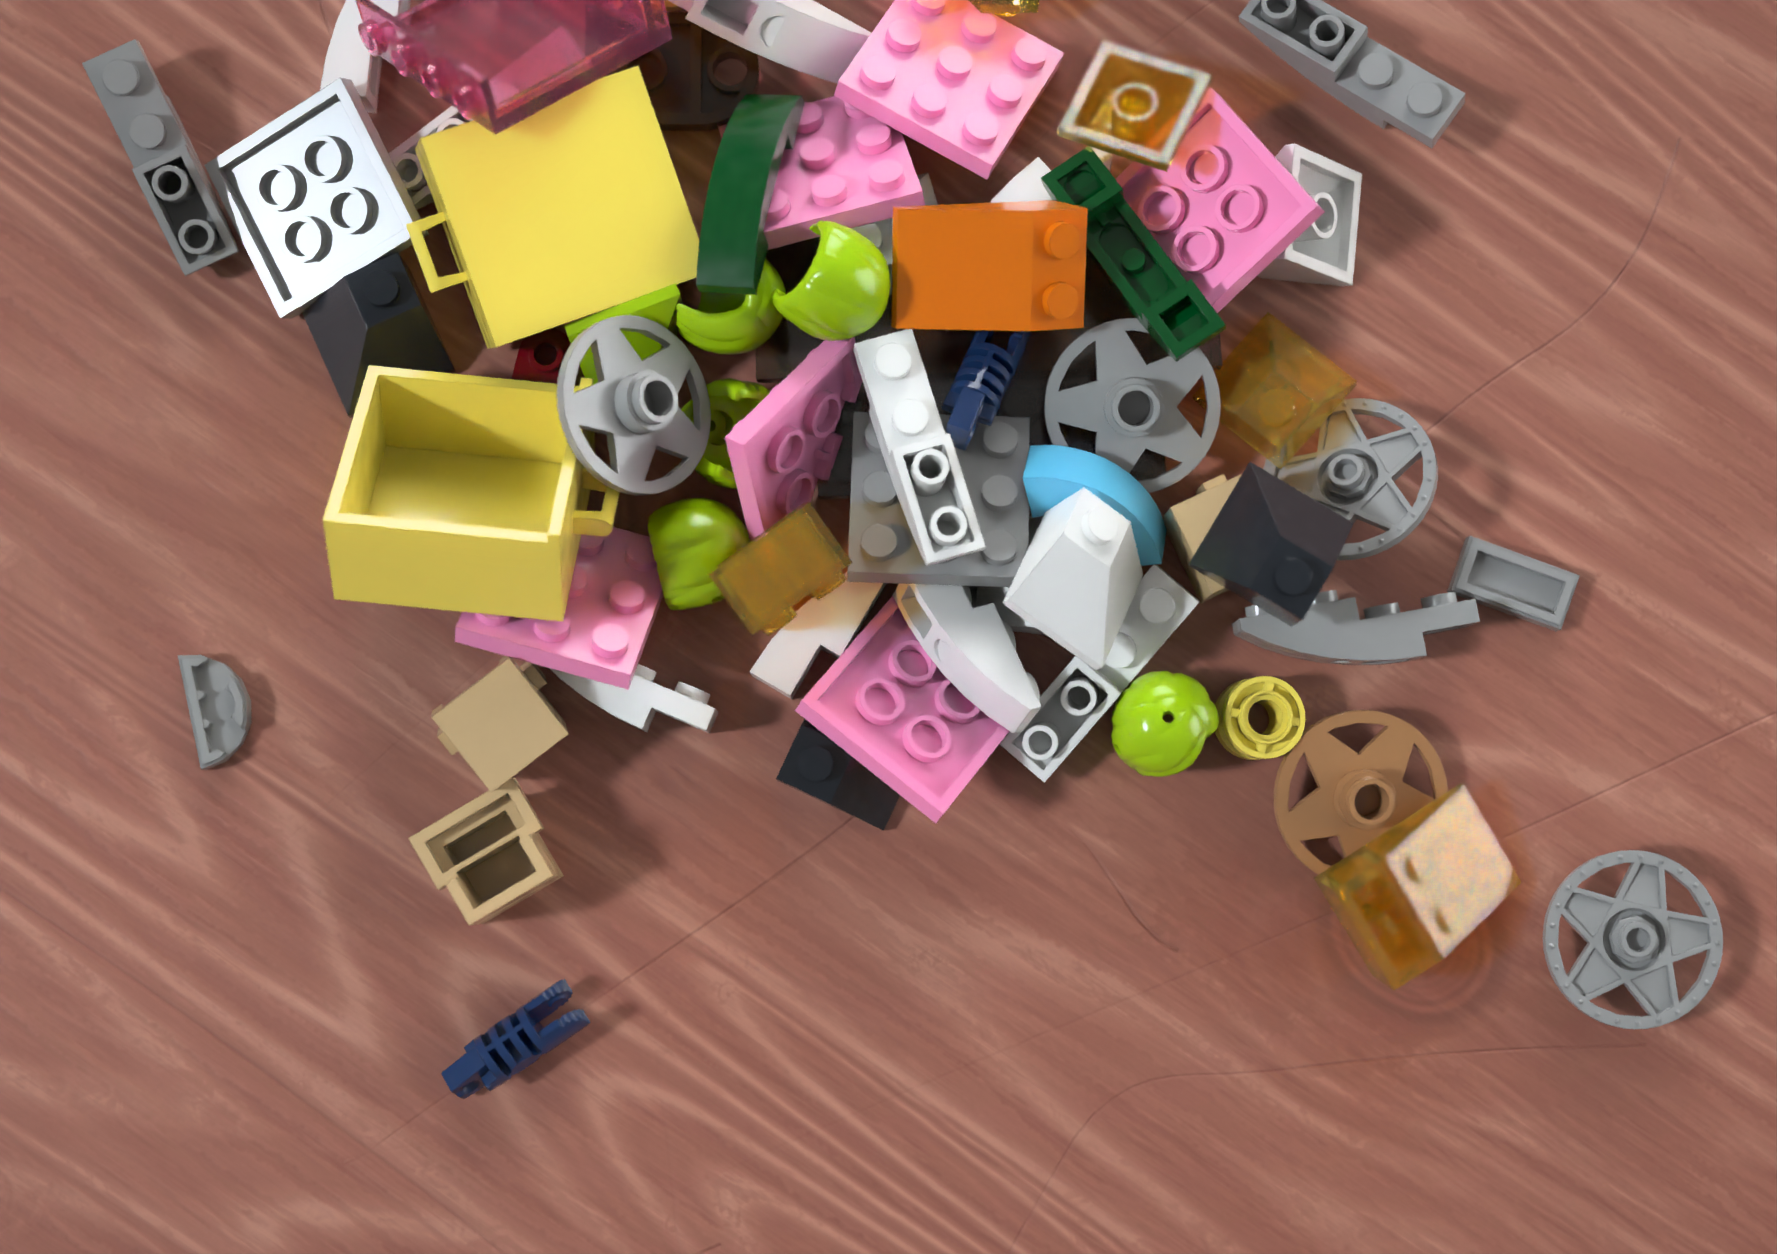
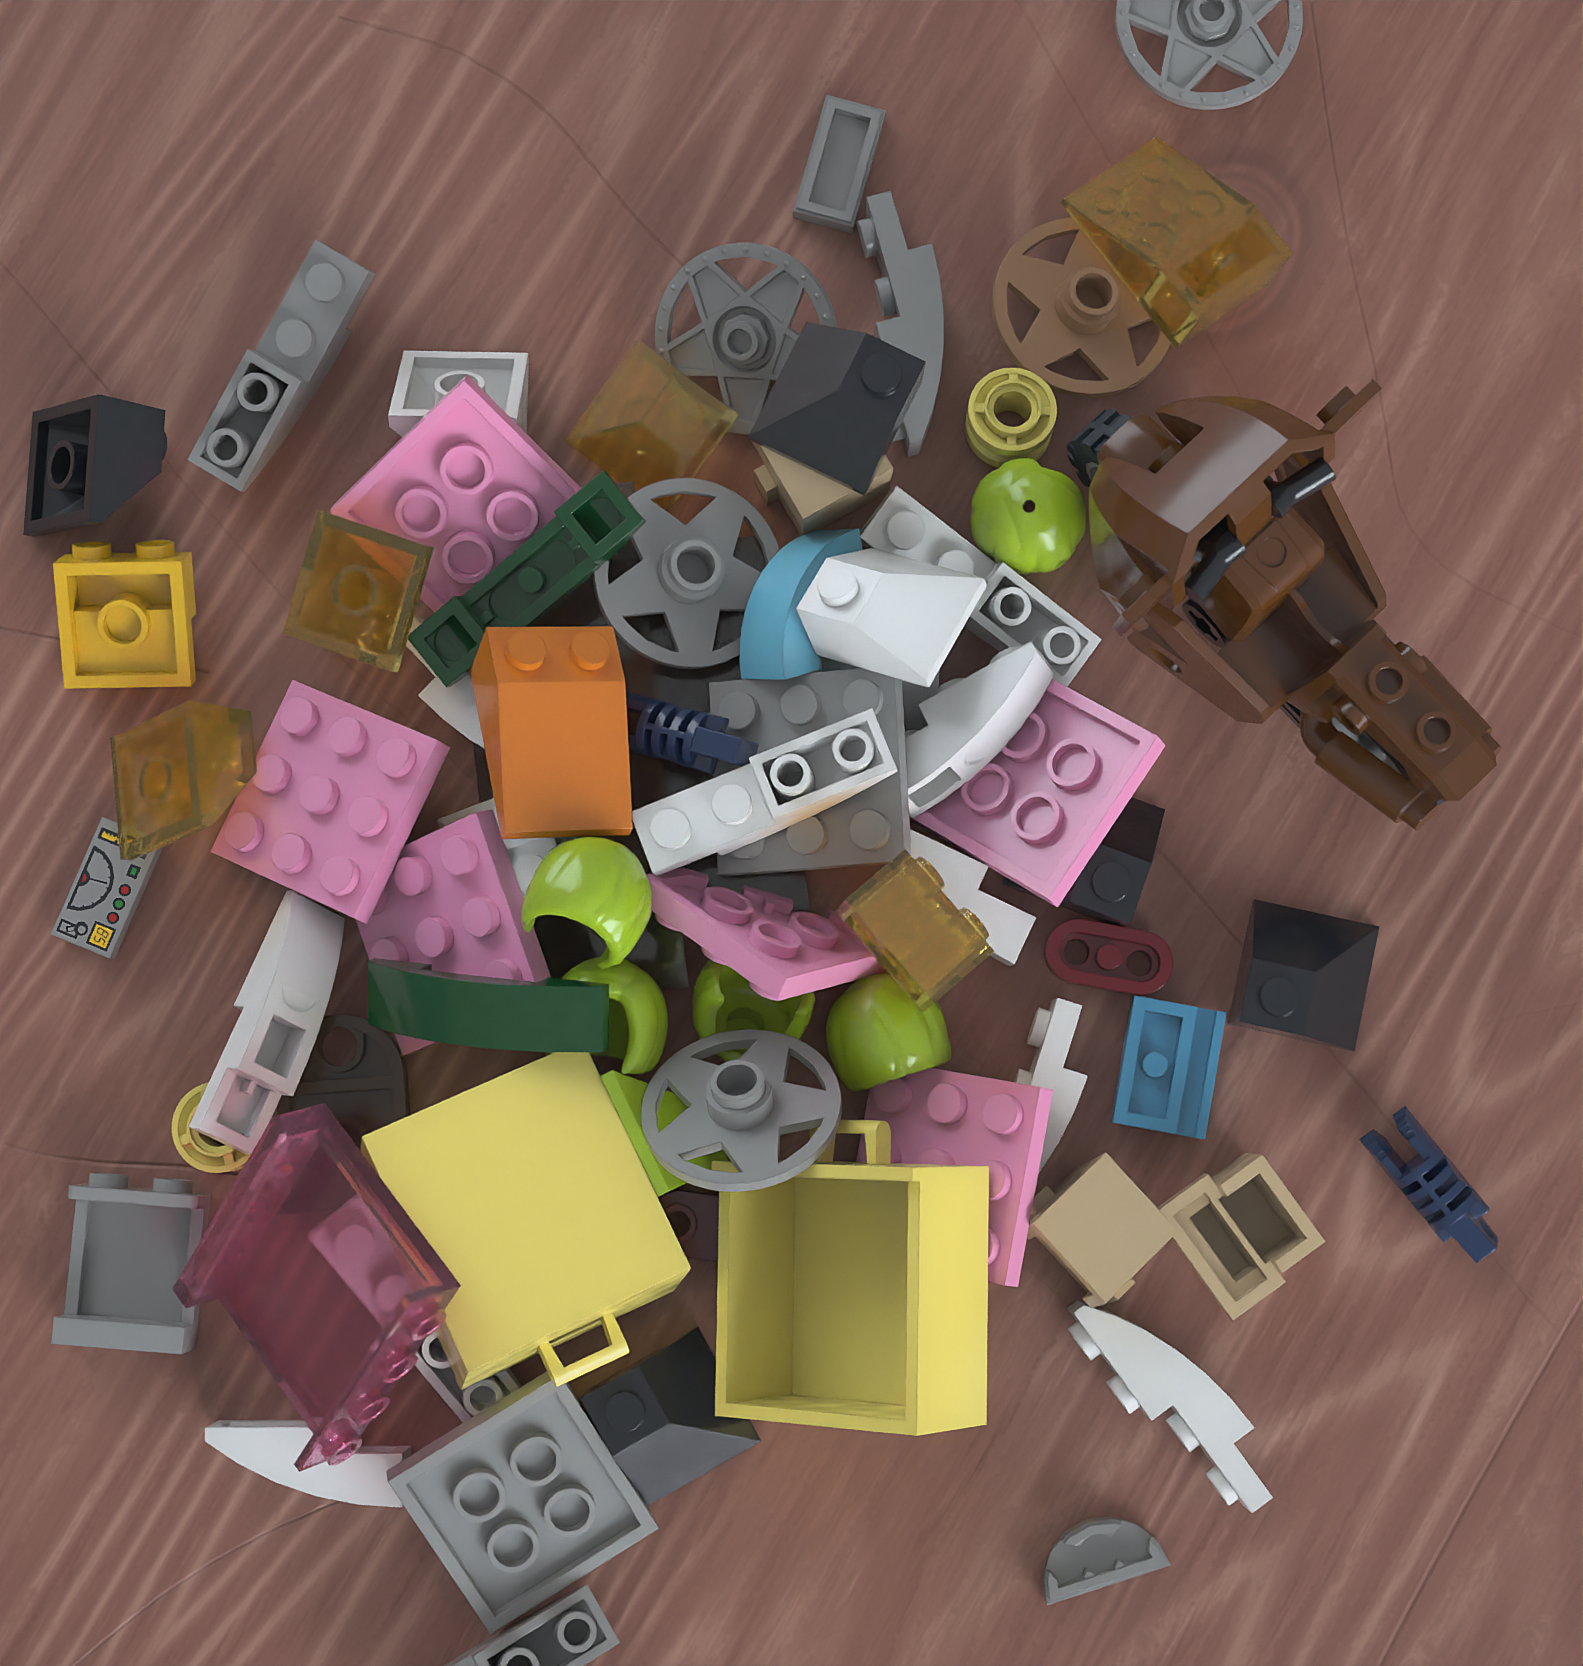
camera: 90 degrees left, 0 degrees up
none -> dark red plate [1044,919,1173,996]
none -> reddish brown piece [1066,379,1501,831]
none -> white slope [1067,1300,1273,1513]
none -> dark azure plate [1110,995,1227,1140]
none -> black slope [1228,899,1379,1051]

